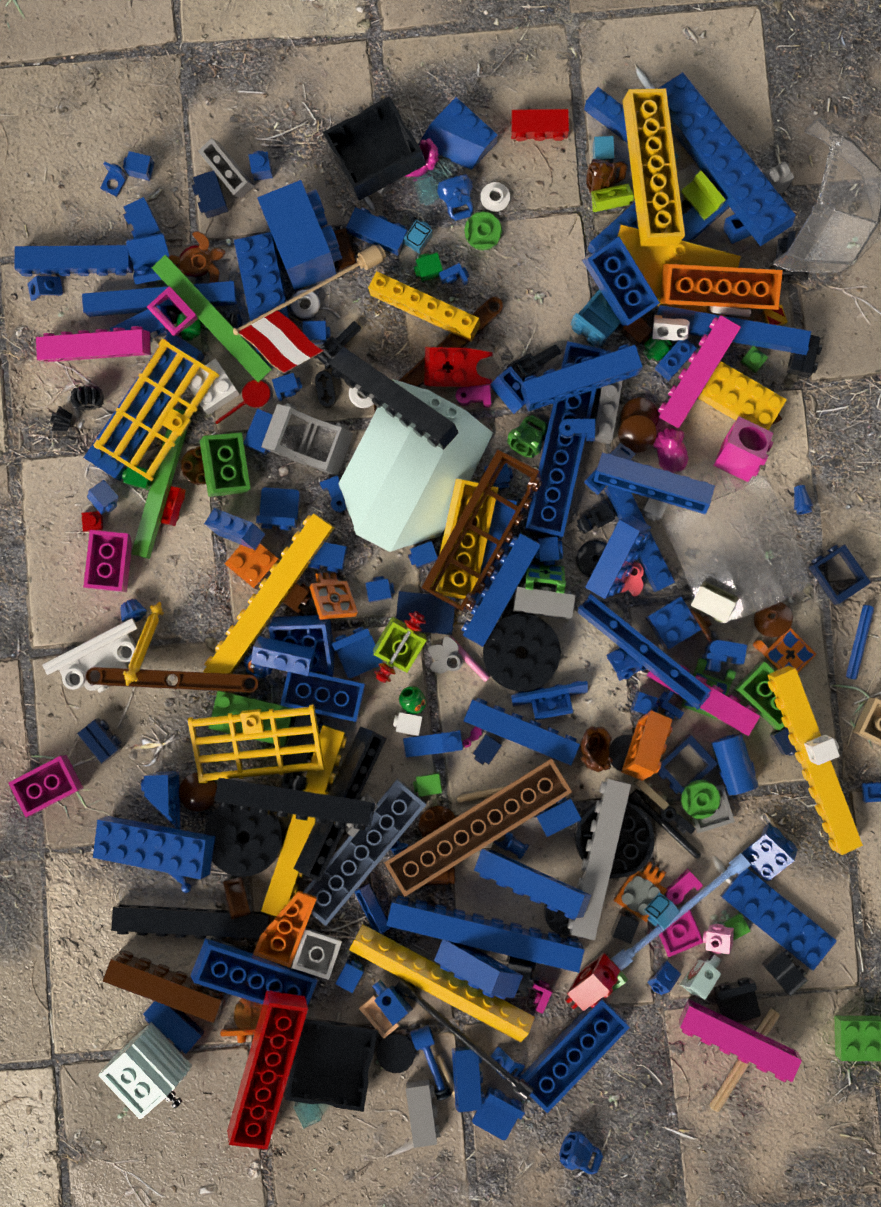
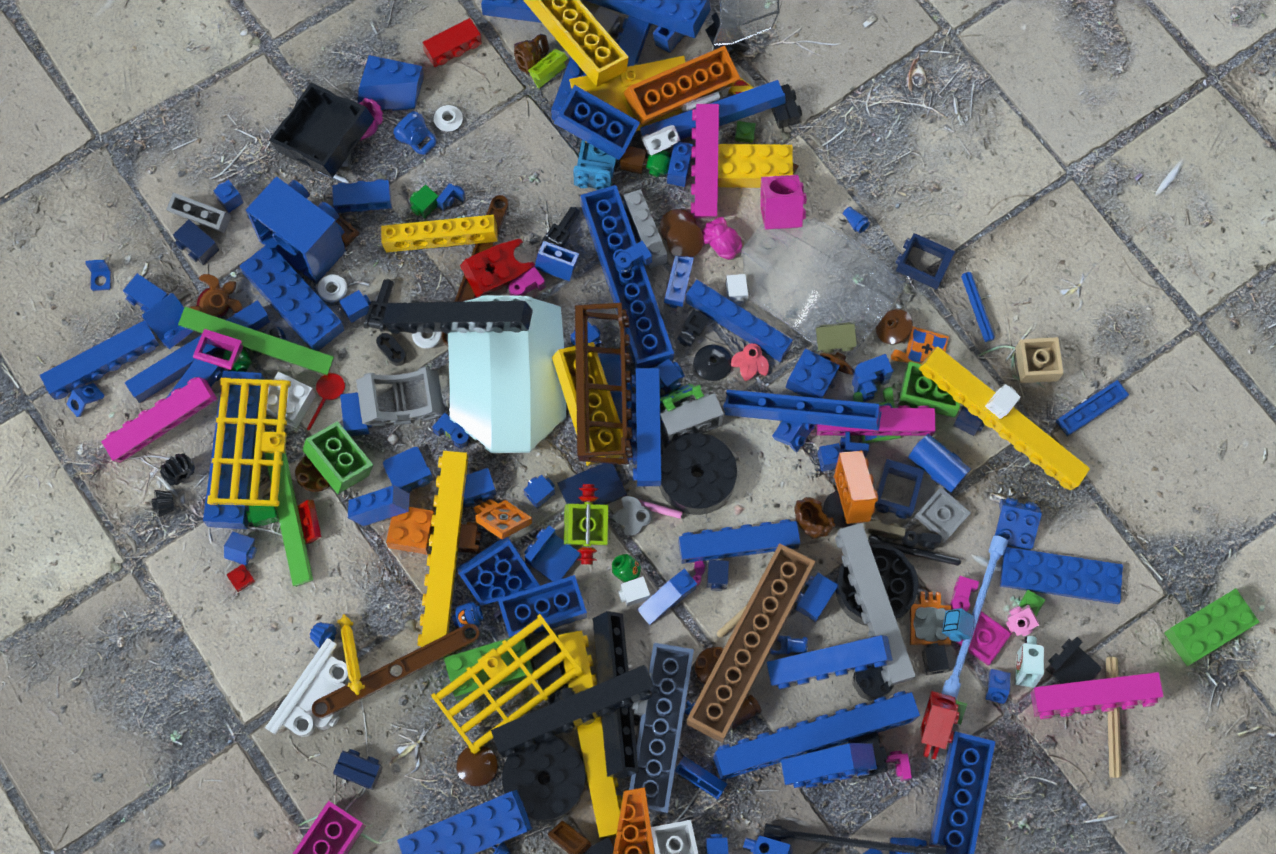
camera: 40 degrees left, 15 degrees down
dark pink brick [83,530,132,593] -> none
blue brick [123,151,155,181] -> none
blue wedge [141,771,181,829] -> none
flag [233,244,386,373] -> none
blue brick [251,636,315,676] -> none
blue brick [272,373,303,401] -> none
yellow brick [349,924,535,1042] -> none
dark azure brick [404,220,432,254] -> none
blue brick [408,541,438,568] -> none
clear light blue brick [412,173,439,205] -> none
bright green brick [413,773,442,797] -> none
bright green tile [464,211,502,250] -> none
bright green piece [507,415,547,458] -> none
blue bracket [511,681,588,720] -> none
blue brick [521,344,643,412] -> none
blue brick [585,516,651,599] -> none
dark azure brick [593,136,614,163] -> none
blue brick [594,452,715,515] -> none
lime panel [680,171,726,220] -> none
bright green tile [681,780,720,819] -> none
black brick [762,948,808,996] -> none

